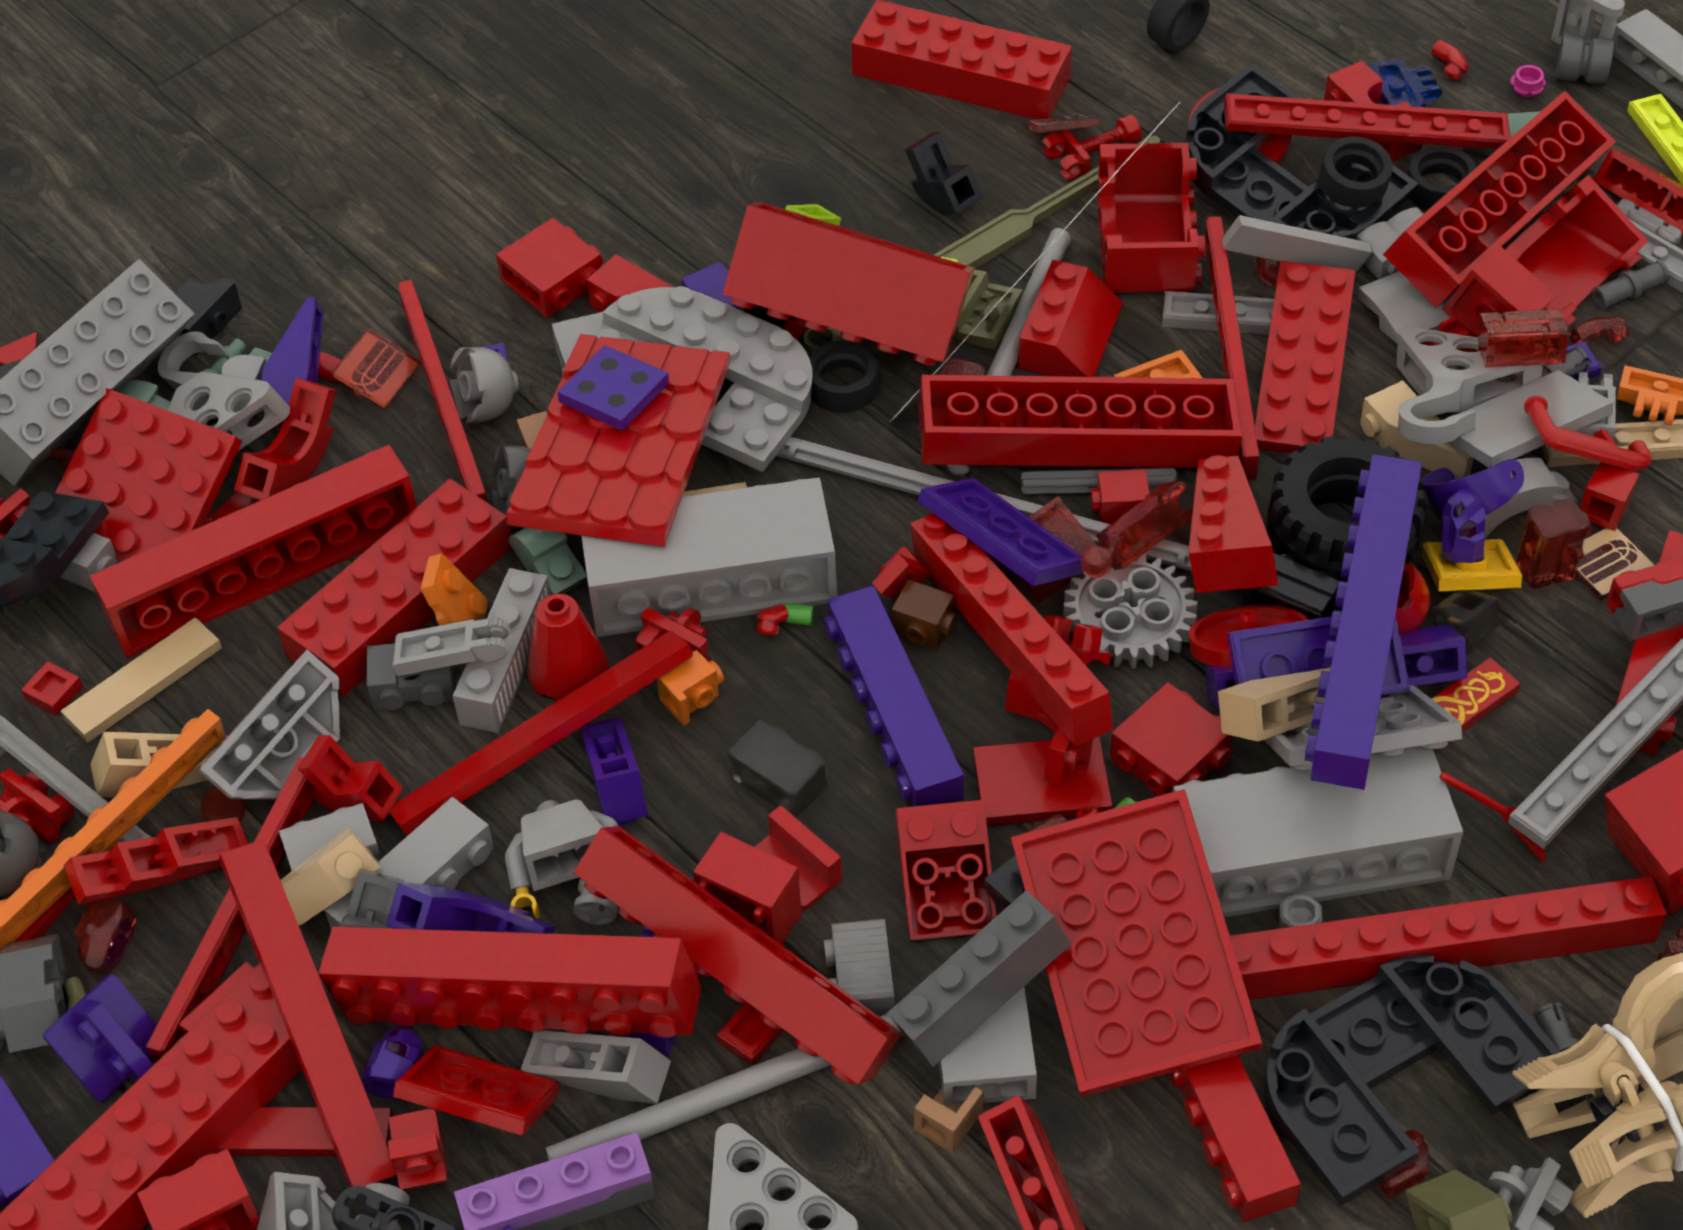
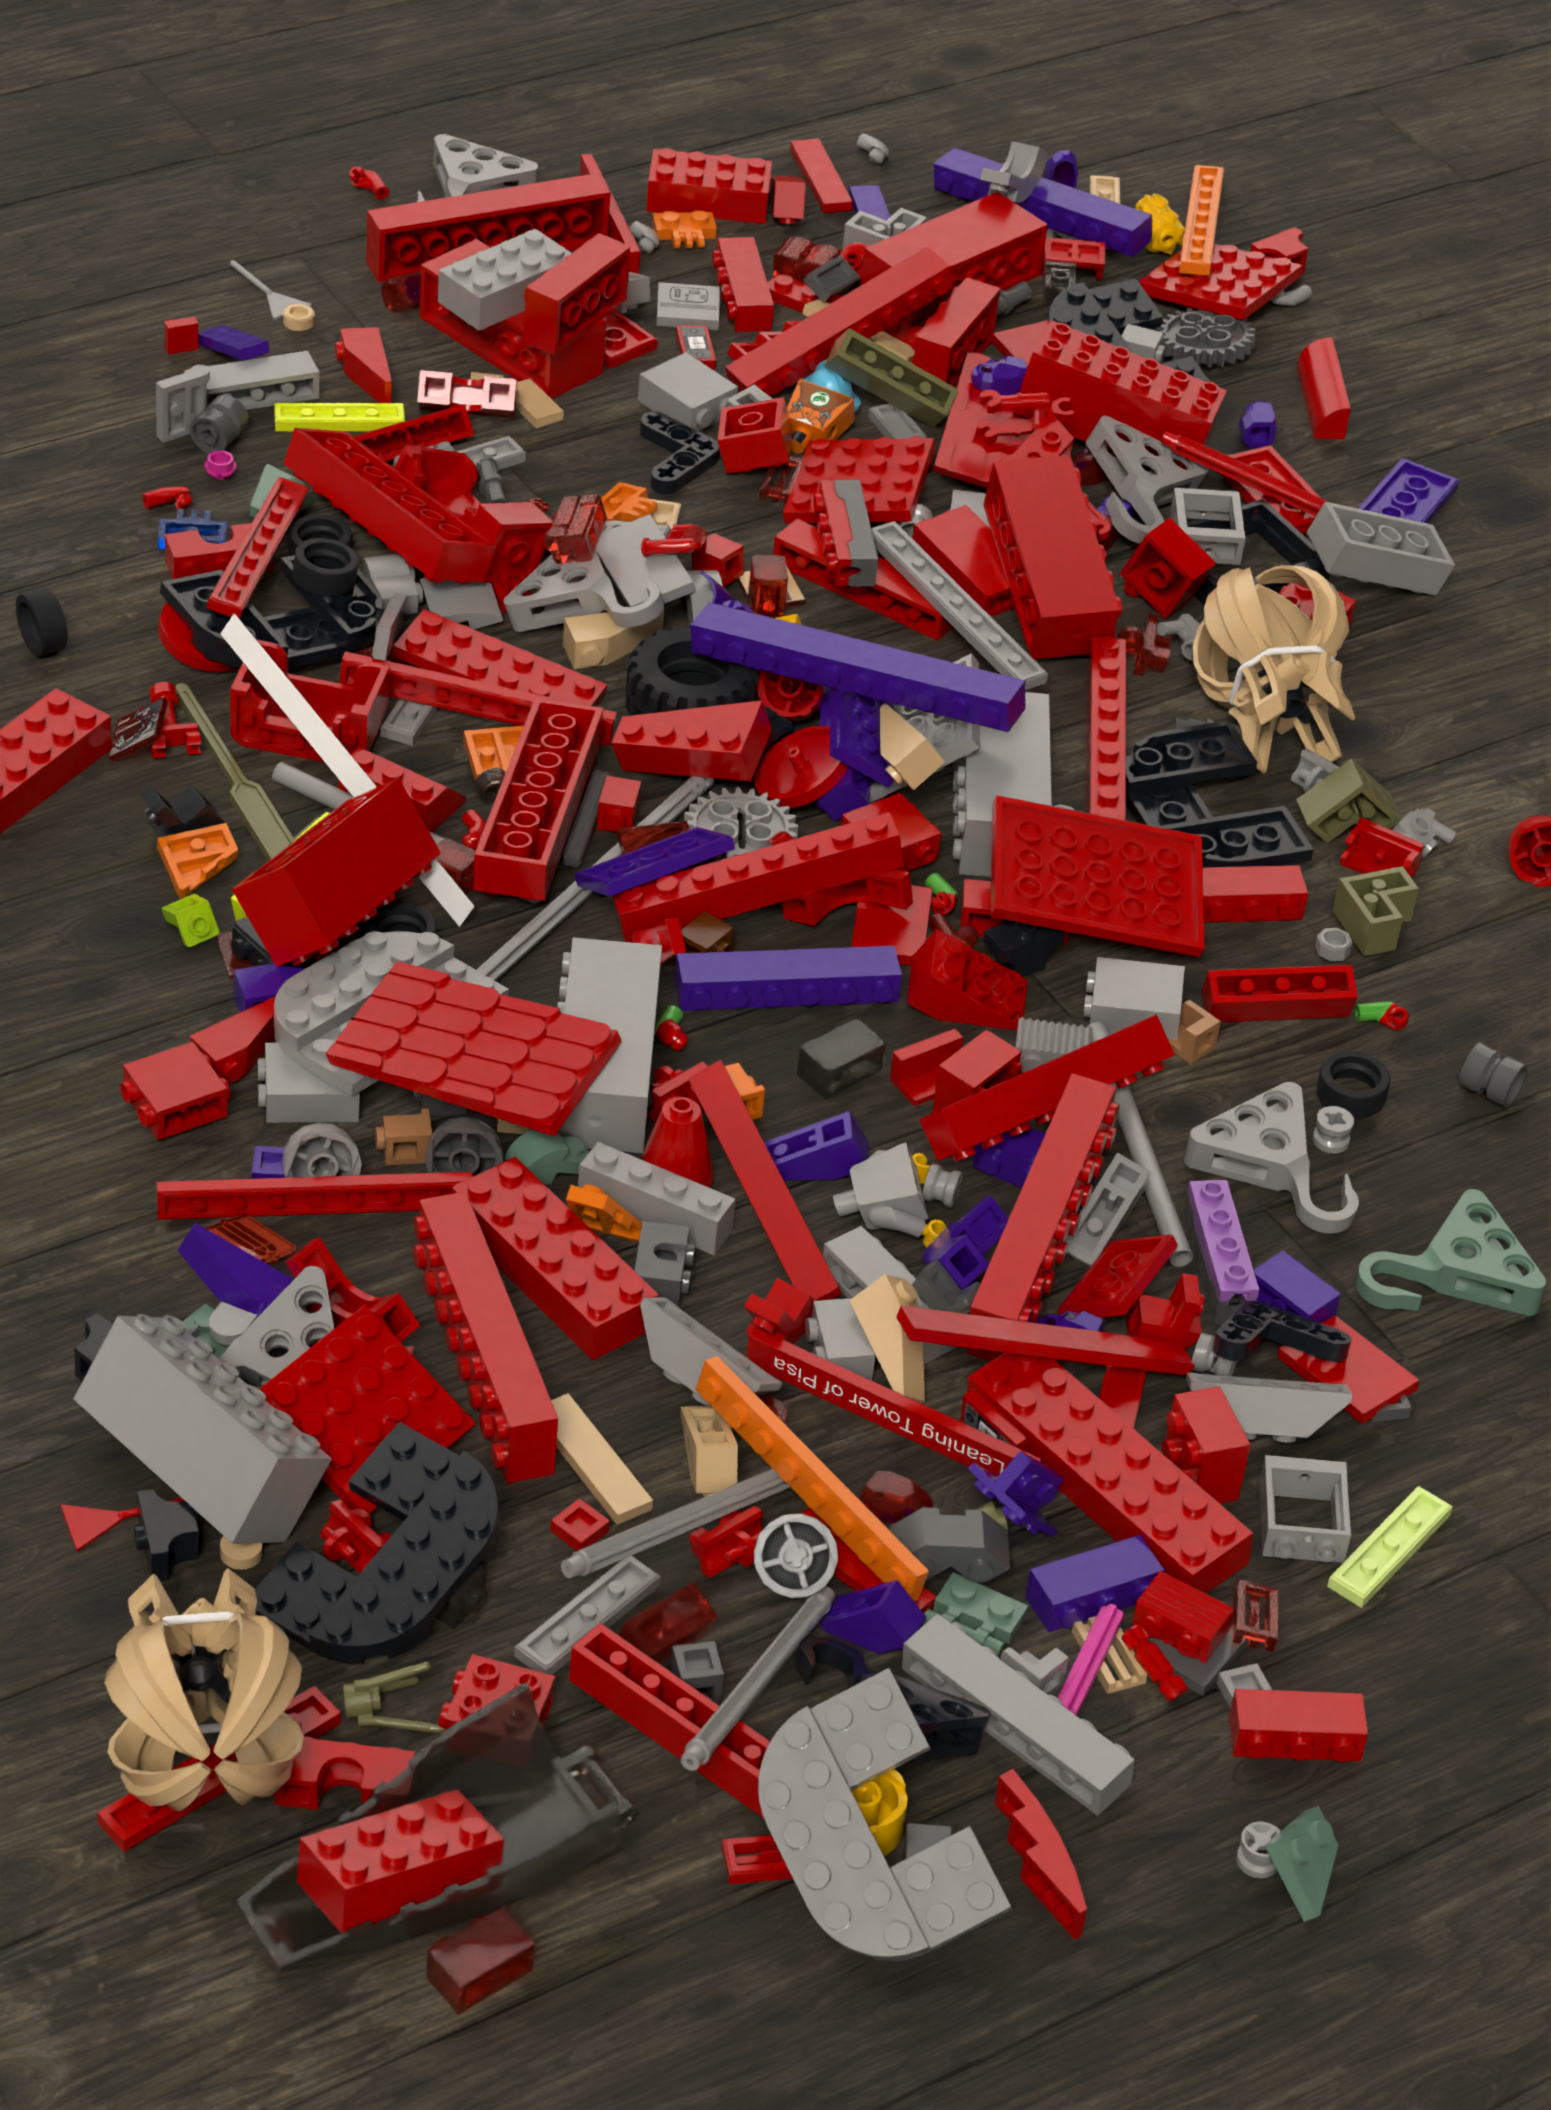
camera: 85 degrees left, 10 degrees down
red slope [63,817,248,905] -> none
light grey hinge [392,617,510,676] -> none
dark purple tile [557,345,669,431] -> none
dark grey brick [887,890,1071,1067] -> none
clear red plate [1081,480,1193,578] -> none
none -> orange wing [157,823,238,899]

